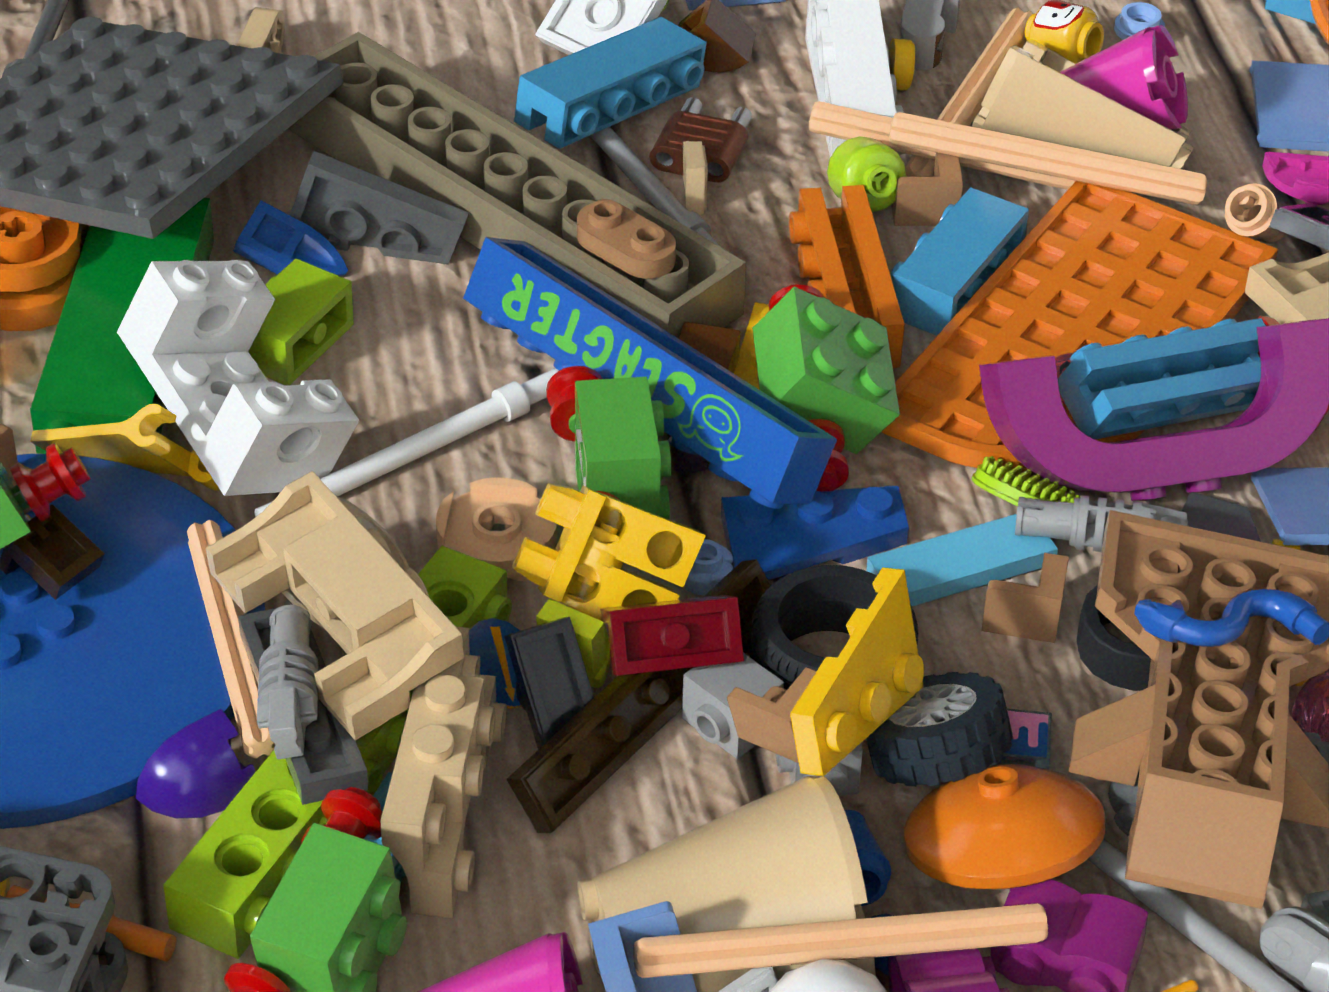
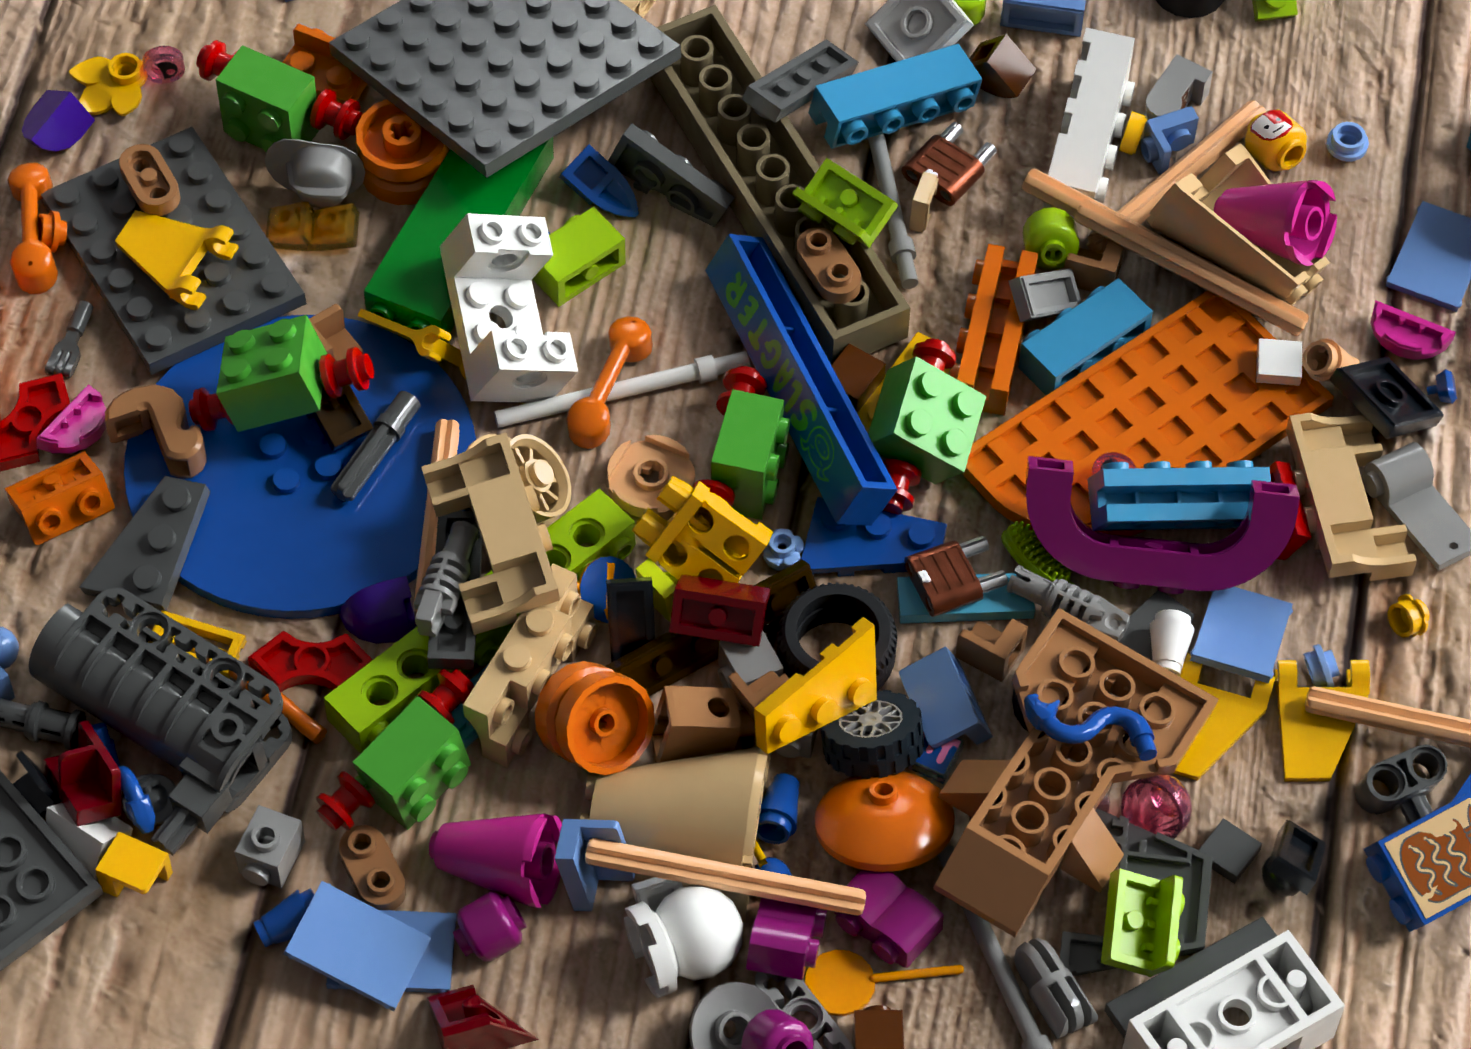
camera: 20 degrees right, 15 degrees up
none -> red tile [248,631,373,692]
none -> dark grey axle [331,391,421,502]
none -> orange wheel [535,661,655,775]
none -> orange piece [566,316,653,449]
none -> medium nougat torso [651,686,756,763]
none -> dark grey plate [742,39,859,123]
none -> lime bracket [792,158,898,248]
none -> medium blue panel [899,646,993,749]
none -> copper piece [904,536,1008,617]
none -> light grey tile [1008,268,1082,322]
none -> medium blue bracket [1140,106,1199,175]
none -> white cone [1149,609,1195,677]
none -> white tile [1256,338,1302,386]

